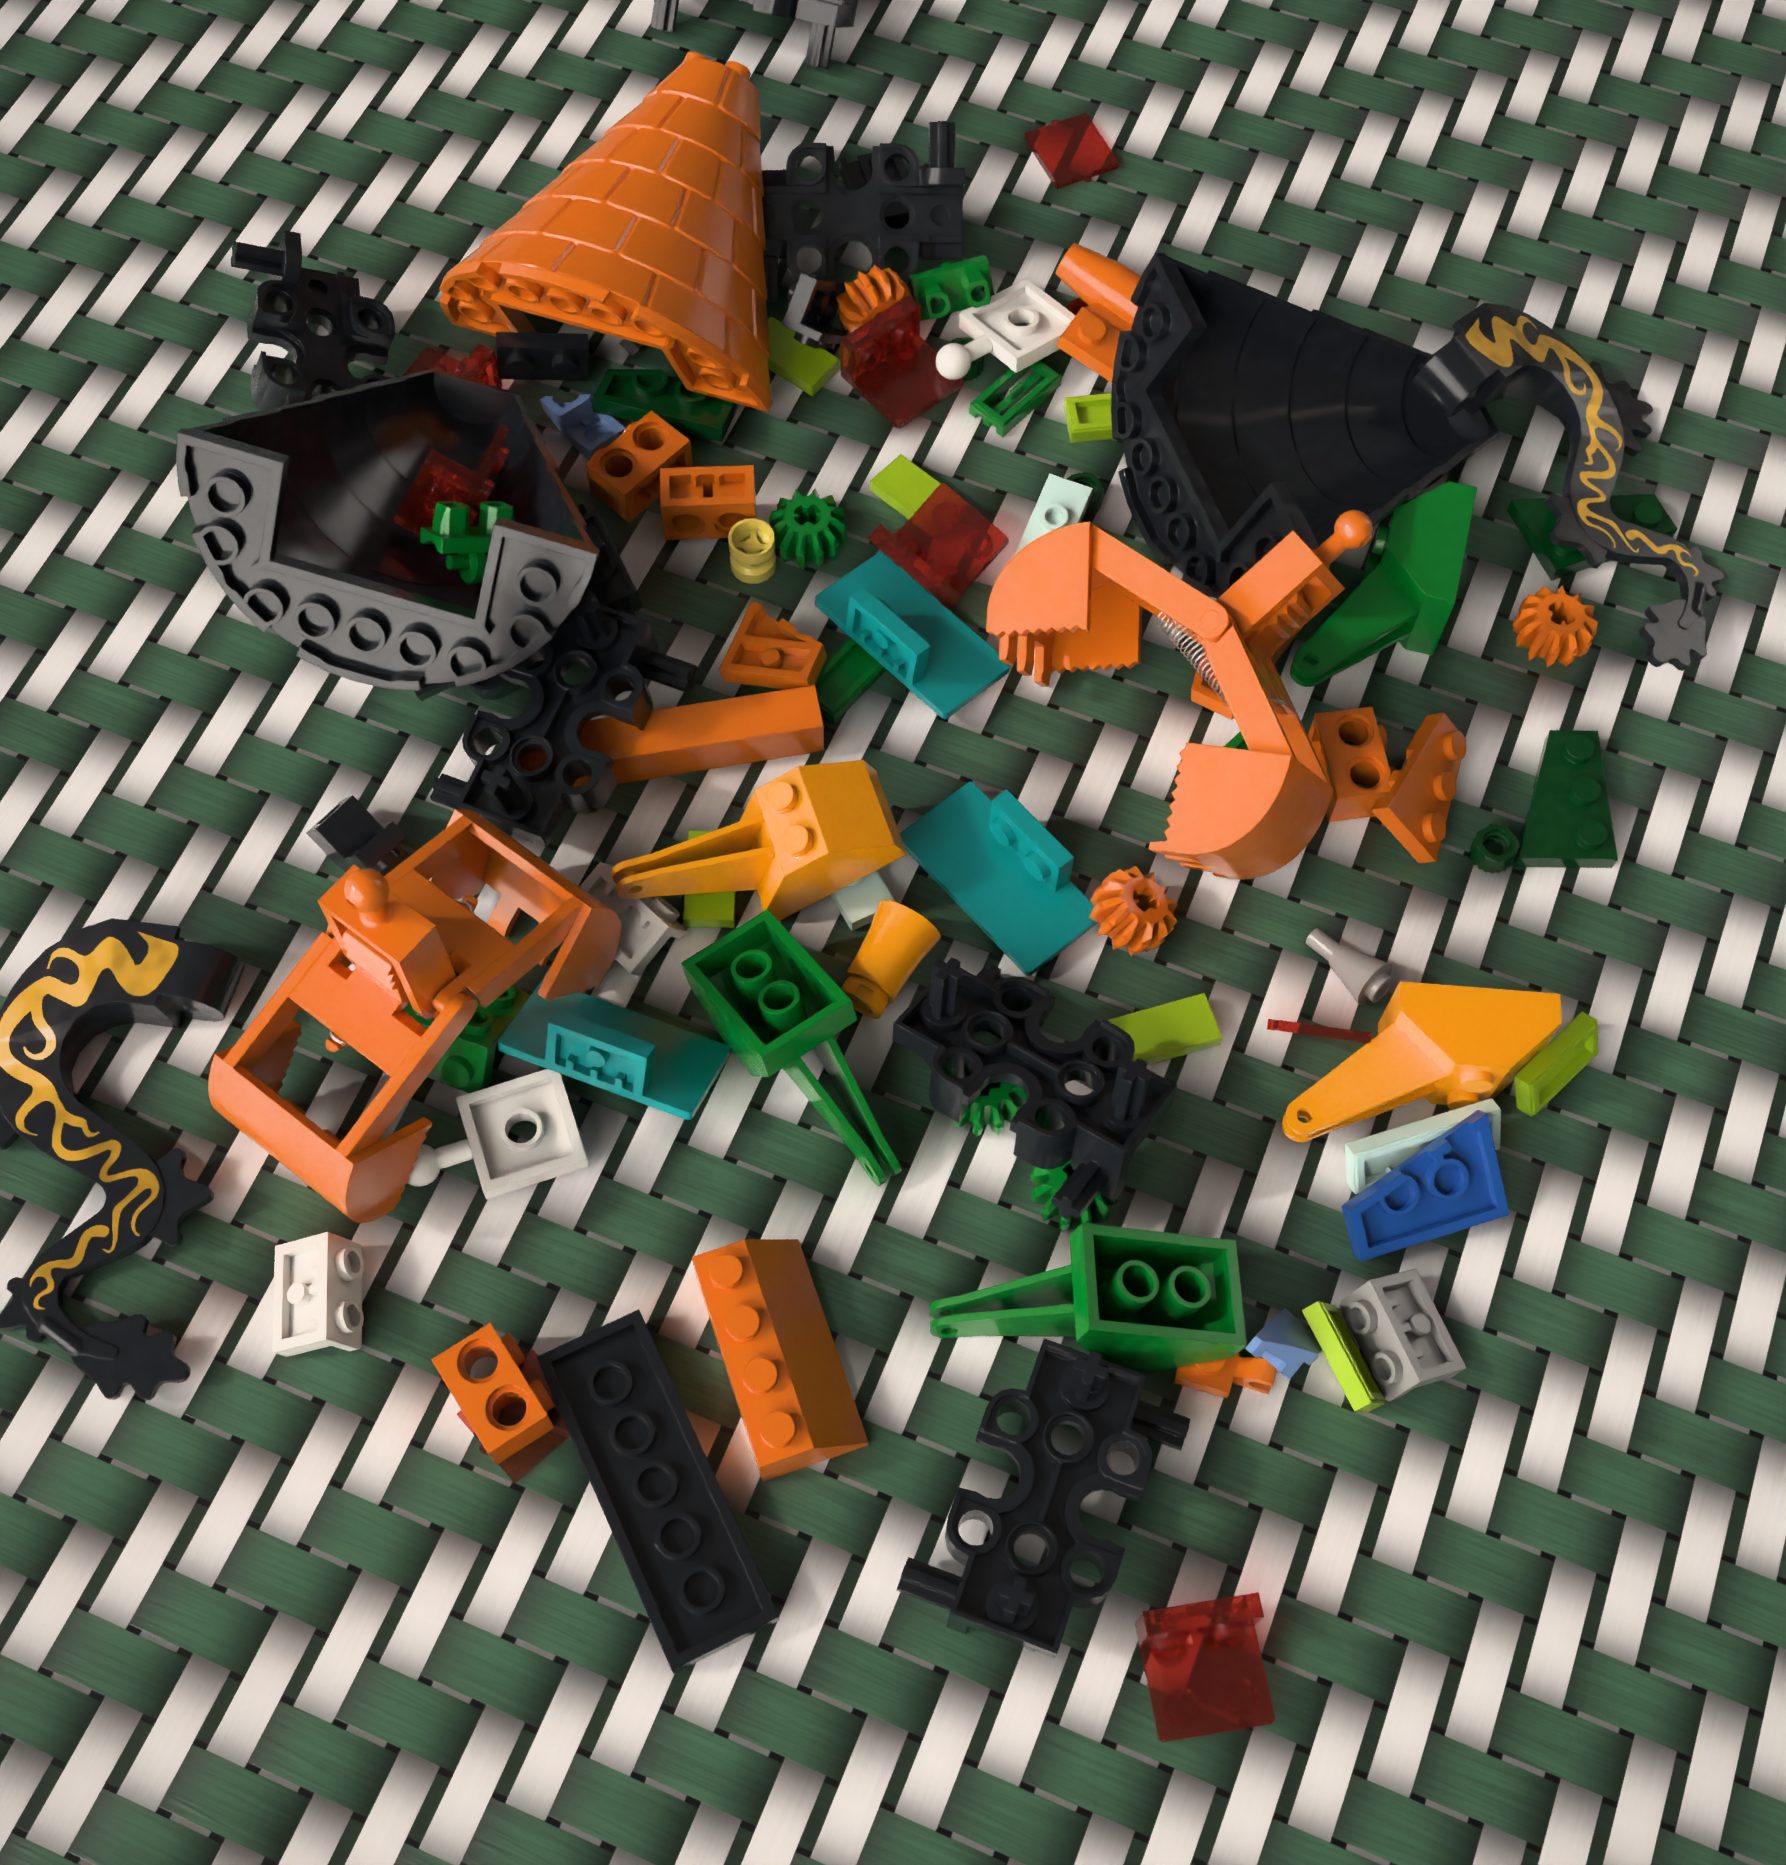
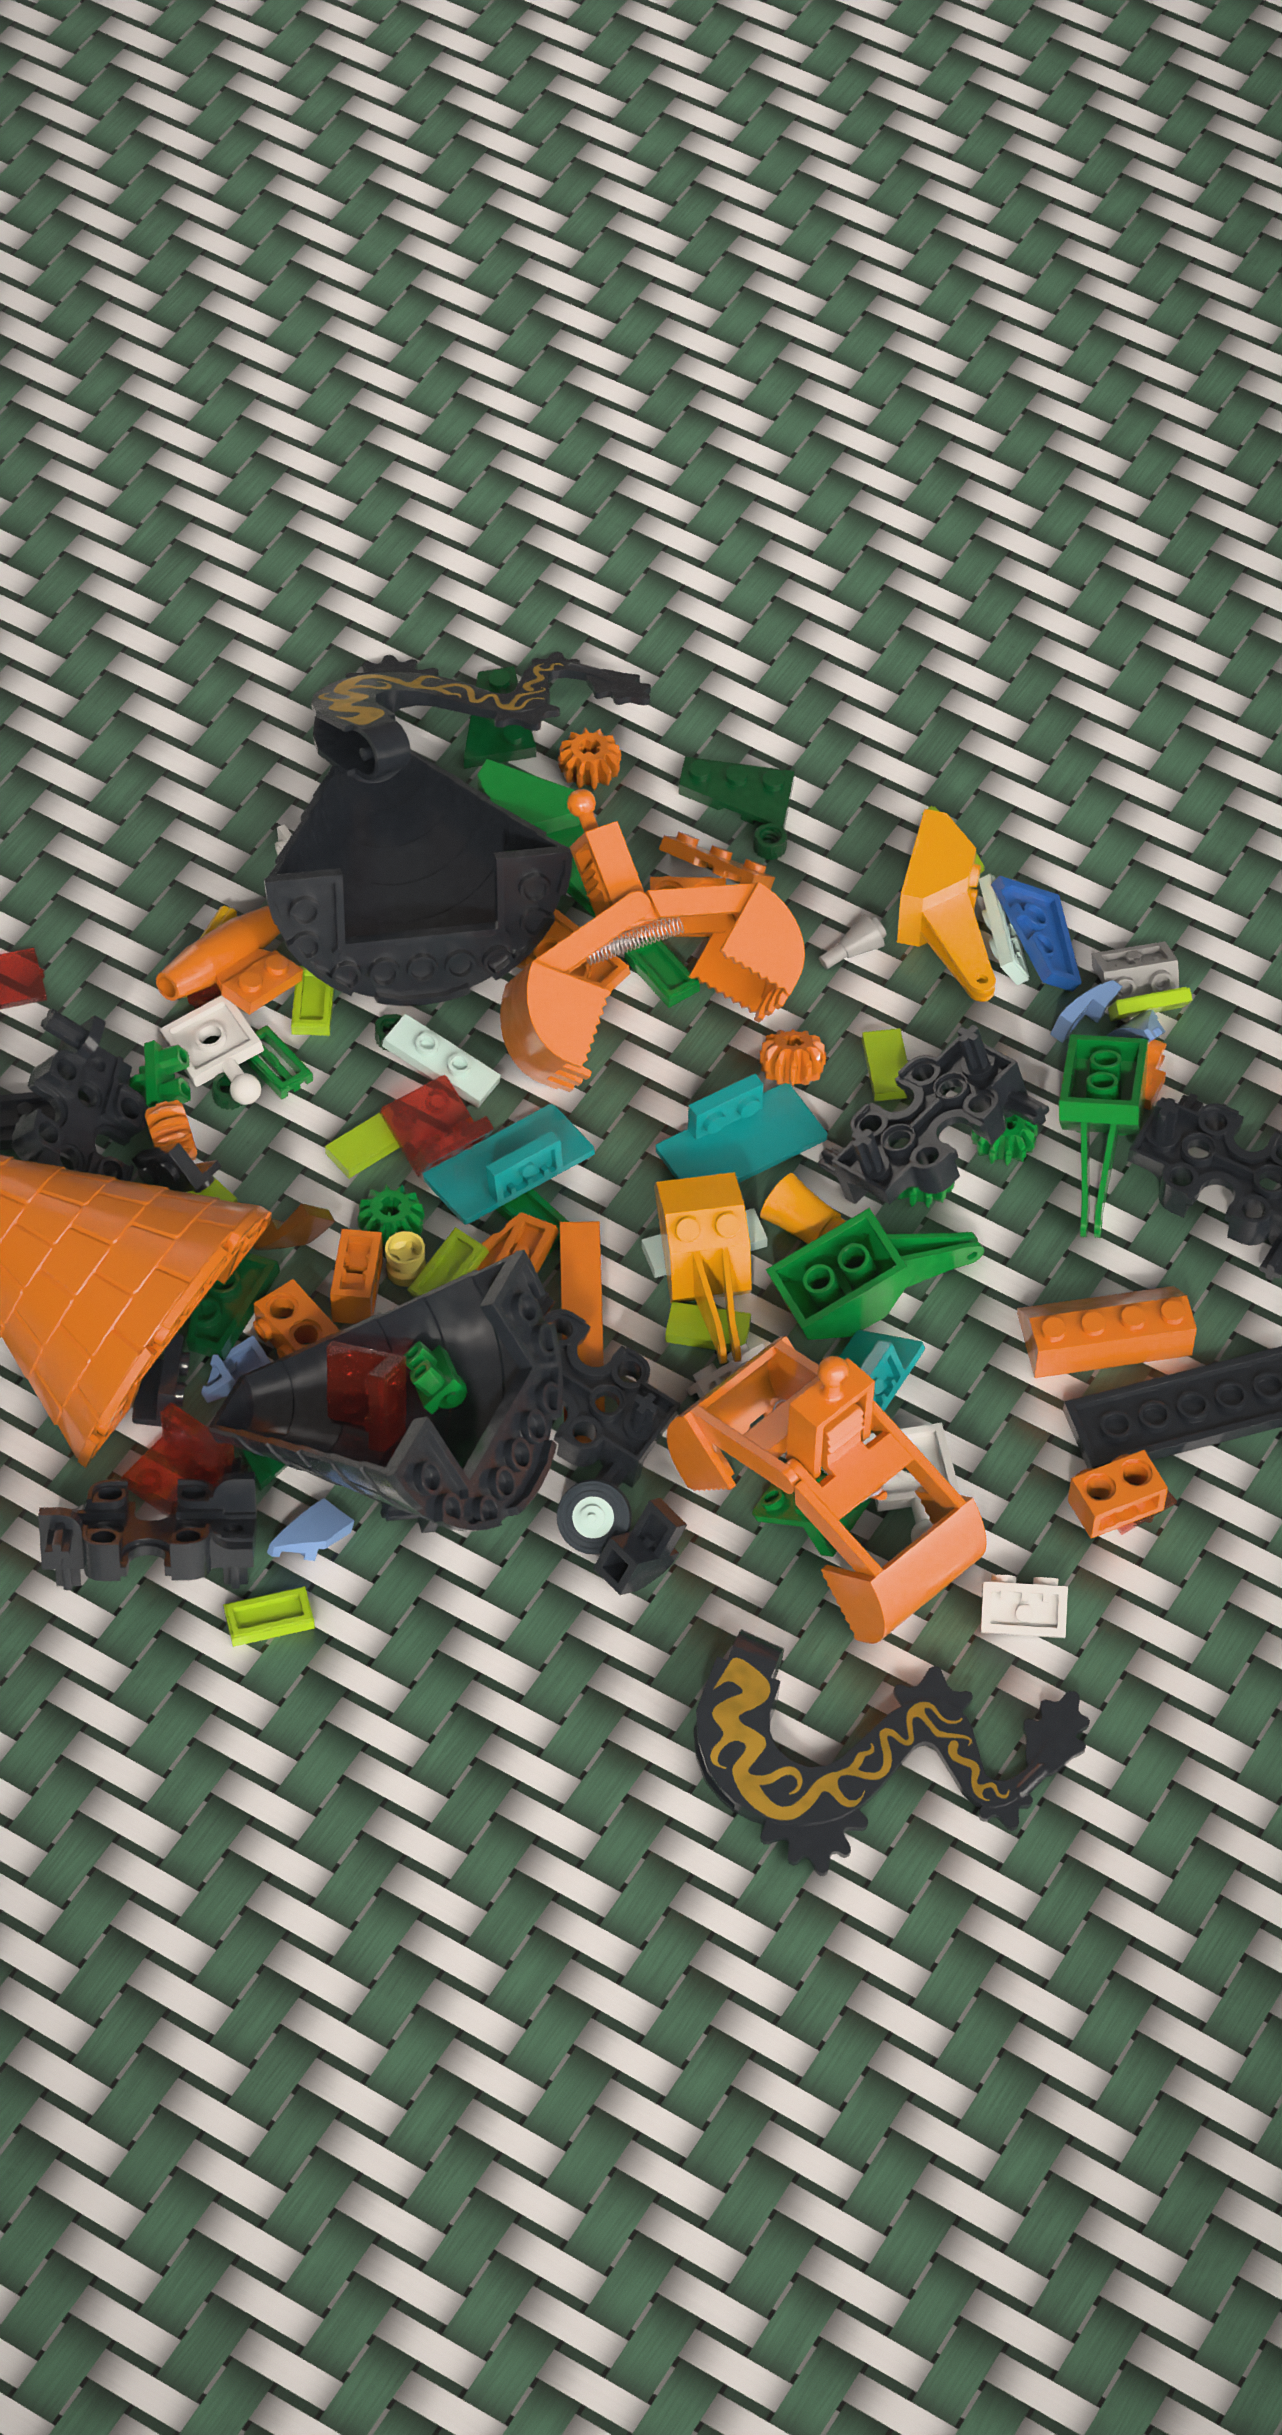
camera: 80 degrees left, 10 degrees down
clear red bracket [840,295,964,429] -> none
clear red piece [1267,1019,1372,1043] -> none
none -> reddish brown slope [253,1203,335,1250]
none -> lime tile [407,1227,489,1298]
none -> black wheel [557,1479,632,1555]
none -> medium blue slope [1050,980,1123,1043]

